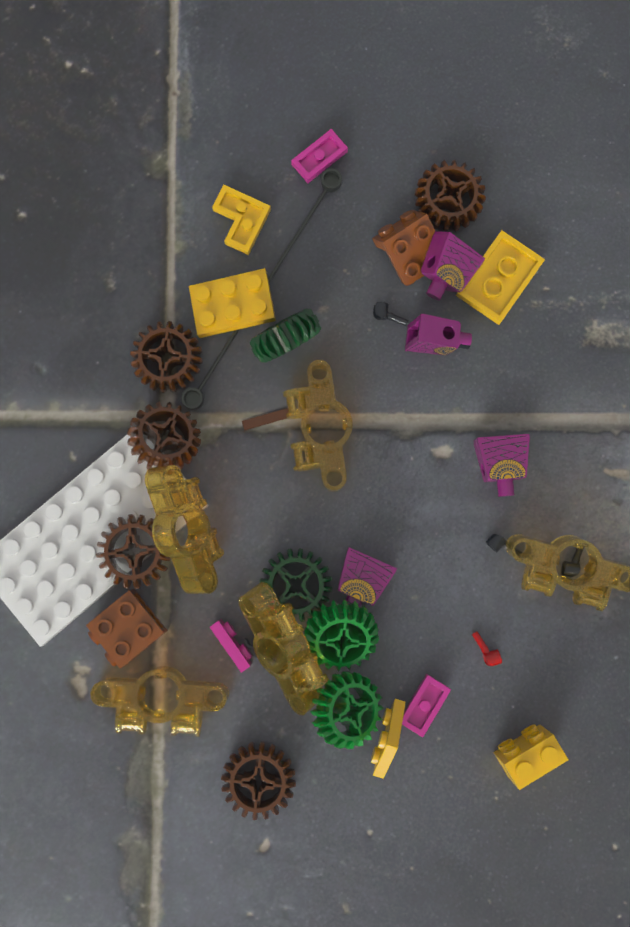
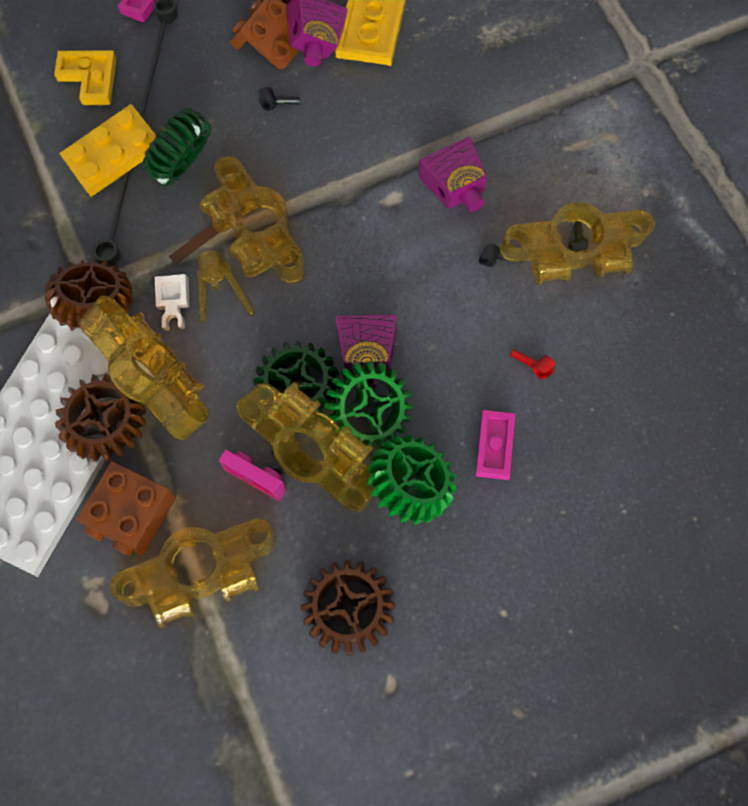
camera: 20 degrees left, 15 degrees down
reddish brown gear [130,321,203,393] -> none
yellow plate [371,699,406,779] -> none
magenta torso [405,314,472,355] -> none
yellow brick [493,724,568,790] -> none
none -> white plate [155,274,190,331]
none -> clear yellow plant [196,251,254,323]

